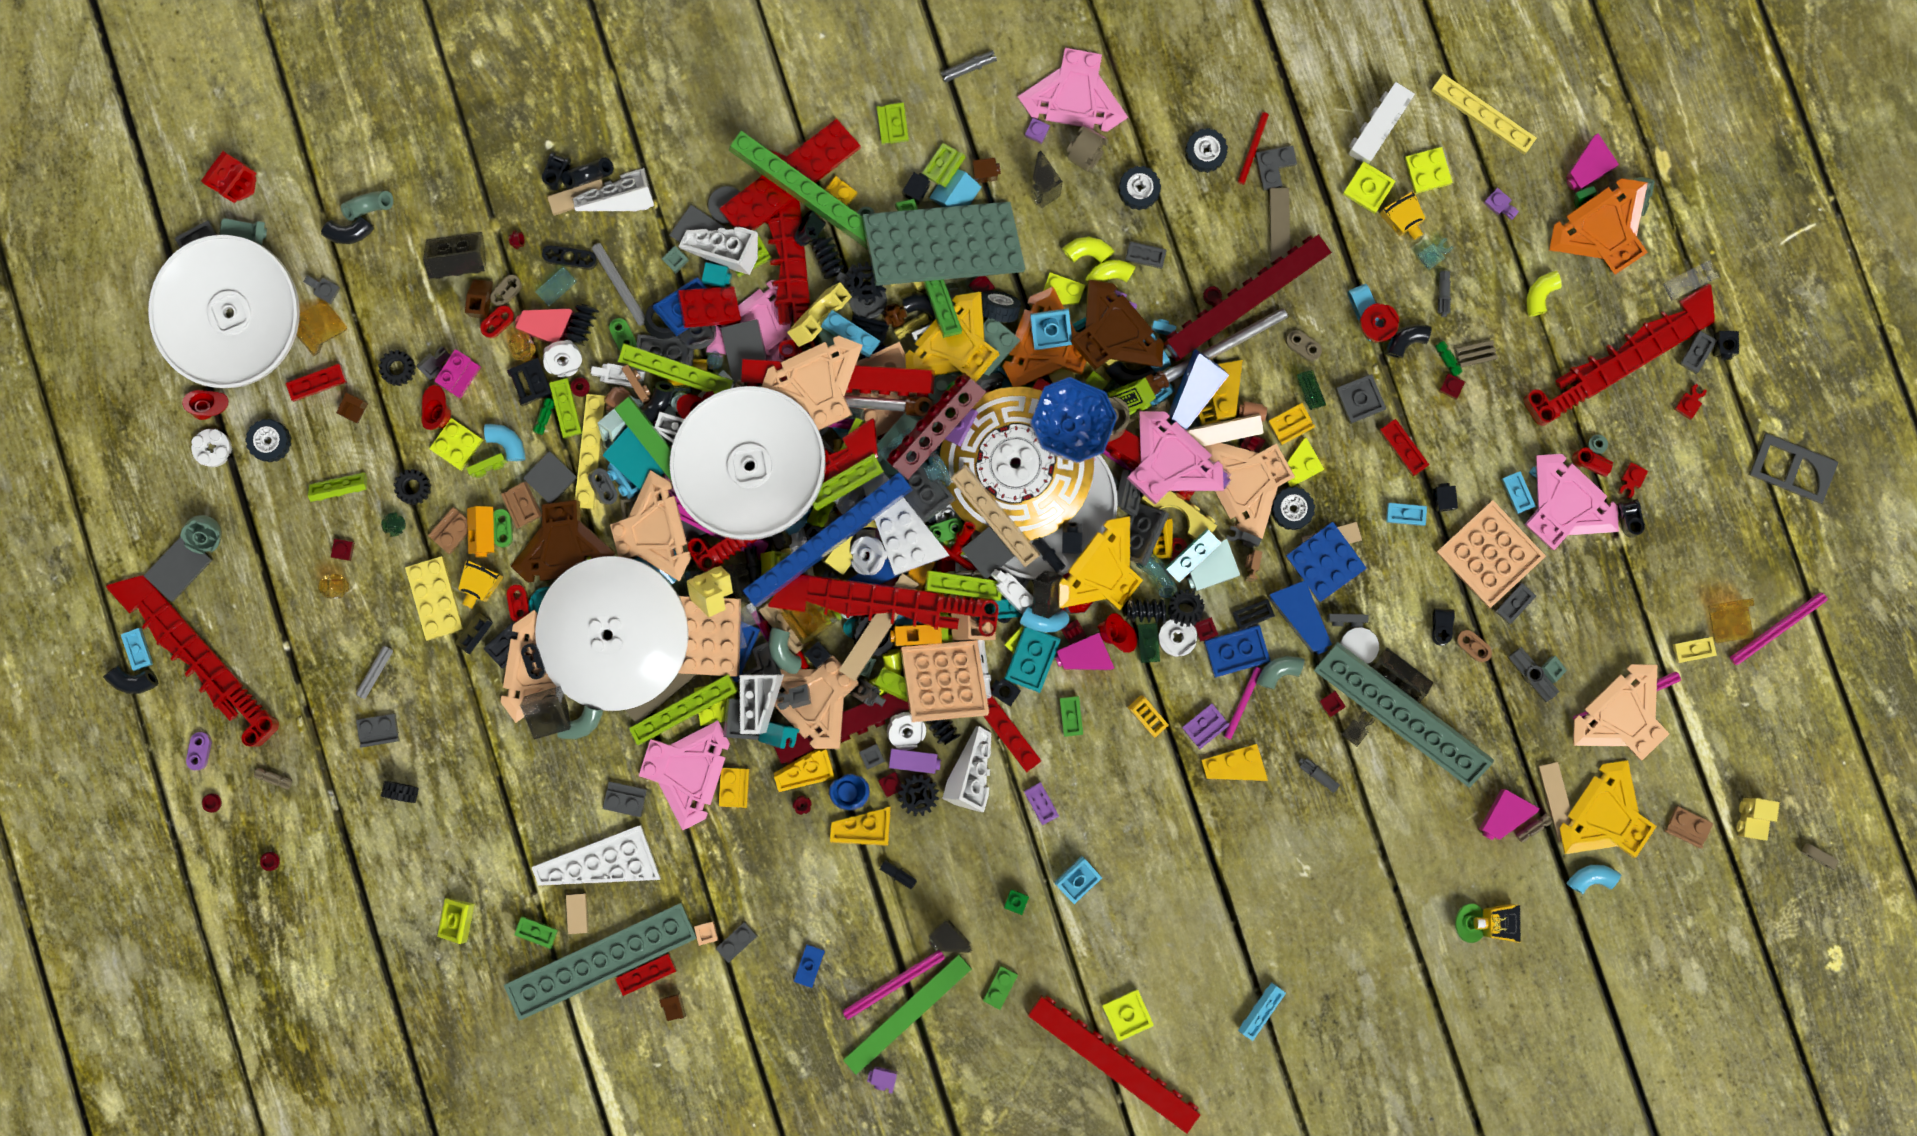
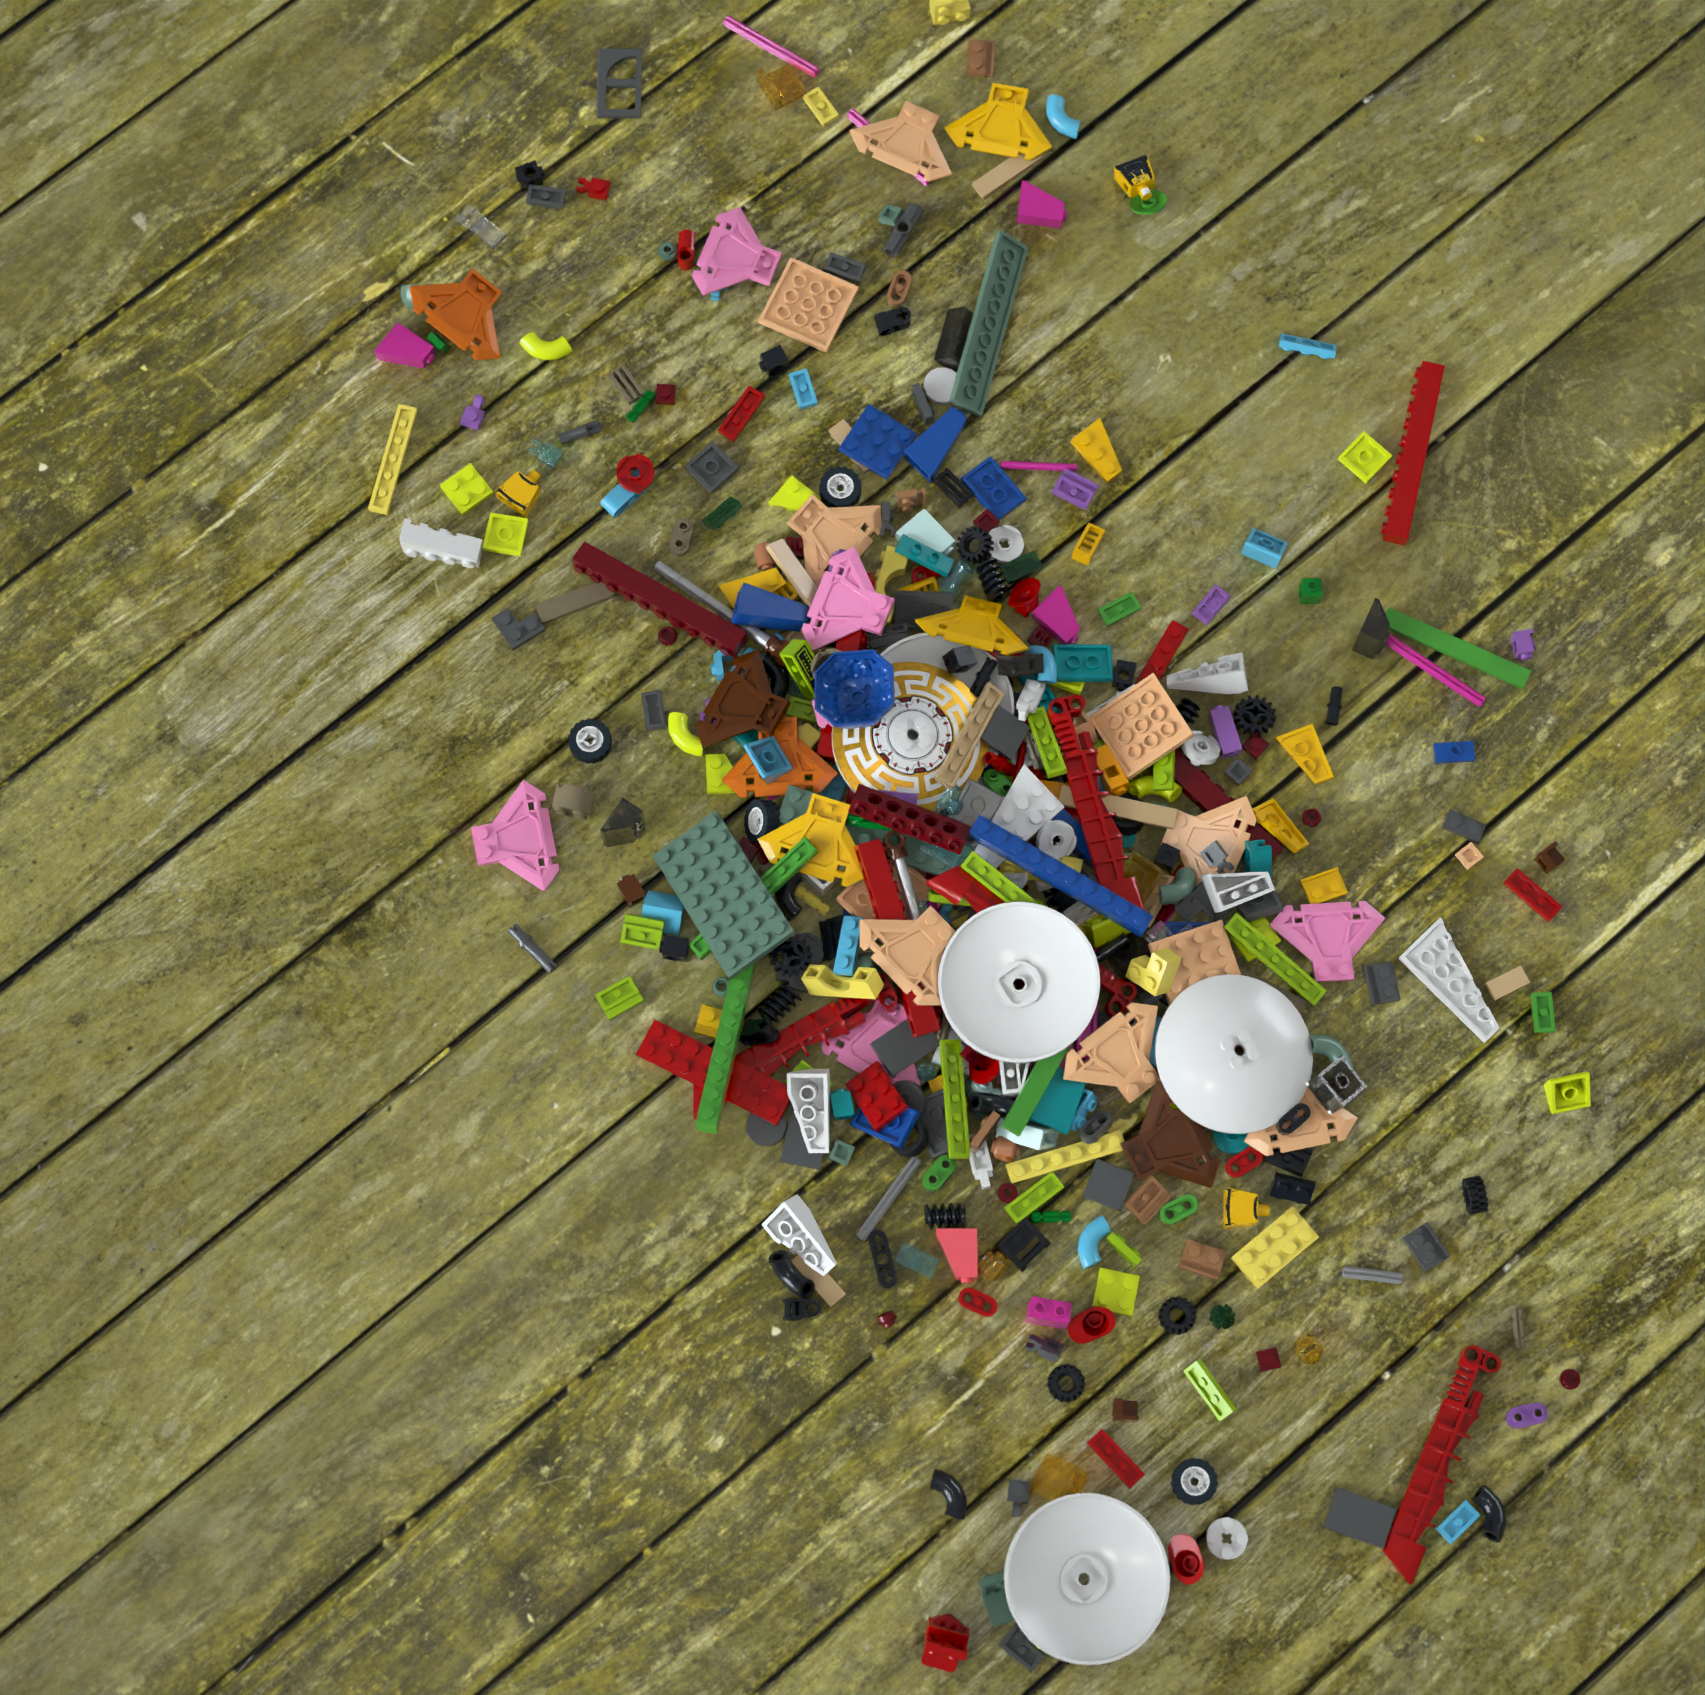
camera: 120 degrees left, 10 degrees down
sand green cylinder [180,515,222,554] -> none
dark red plate [260,852,280,871] -> none
sand green cylinder [341,191,394,221] -> none
clear smoke slope [423,232,486,279] -> none
reddish brown slope [465,279,493,319] -> none
light orange brick [467,506,494,558] -> none
dark tan beam [491,275,522,307] -> none
sand green plate [504,903,697,1021] -> none
white plate [543,340,582,378] -> none
blue piece [829,774,870,810] -> none
dark grey hinge [849,677,886,706] -> none
reddish brown gear [882,303,907,327] -> none
dark grey plate [976,372,1005,391] -> none
bright green plate [983,966,1018,1010] -> none
medium lavender plate [1025,118,1050,144] -> none
neon yellow cylinder [1062,237,1115,263] -> none
black wheel [1185,128,1228,173] -> none
red bar [1237,112,1269,185] -> none
sand green cylinder [1256,656,1305,690] -> none
yellow plate [1268,403,1315,446] -> none
dark grey piece [1298,757,1340,793] -> none
dark red plate [1318,691,1346,718] -> none
clear smoke plate [1341,711,1375,747] -> none
black cylinder [1385,324,1432,358] -> none
medium azure plate [1501,471,1535,514] -> none
dark tan axle [1516,814,1552,843] -> none
red piece [1524,284,1715,426] -> none
black piece [1617,499,1645,538] -> none
red plate [1618,462,1648,499] -> none

